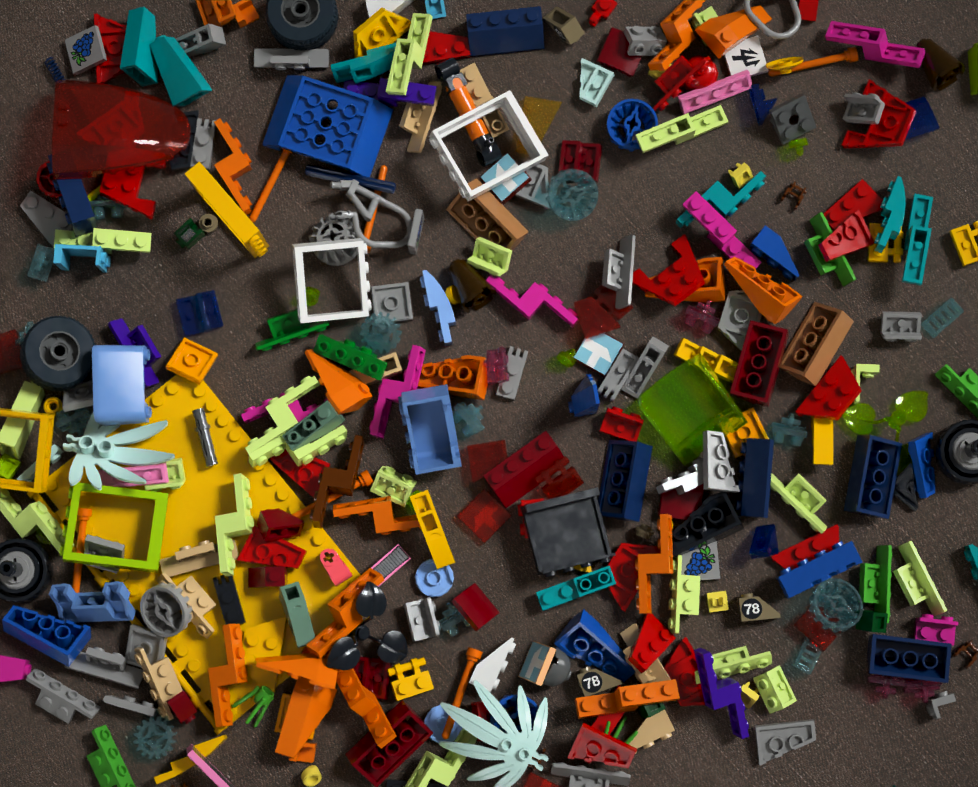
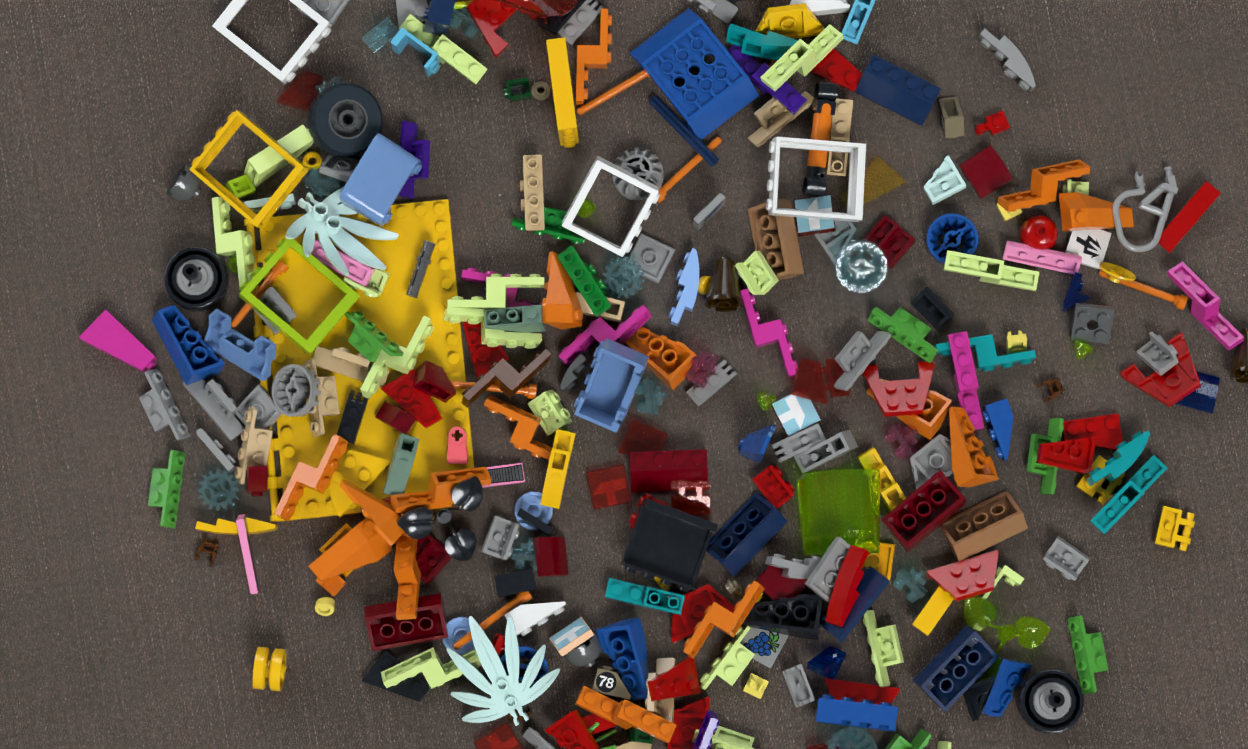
camera: 30 degrees right, 0 degrees up
light orange tile [166,337,218,385] -> none
clear blue slope [176,290,224,337] -> none
bright green plant [232,685,274,727] -> none
light grey piece [330,179,412,248] -> none
yellow plate [387,657,434,701] -> none
light grey bracket [624,26,667,56] -> none
red bracket [653,55,711,112] -> none
dark tan slope [737,593,781,622] -> none
clear light blue slope [921,298,964,339] -> none
none -> bright green bracket [345,311,404,362]
none -> black hinge [494,569,536,598]
none -> black tile [517,508,554,536]
none -> tan bracket [520,155,545,231]
none -> dark grey slope [560,354,586,392]
none -> light grey hinge [782,664,815,708]
none -> red slope [825,545,869,627]
none -> bright green bracket [868,307,938,363]
none -> black hinge [910,286,954,330]

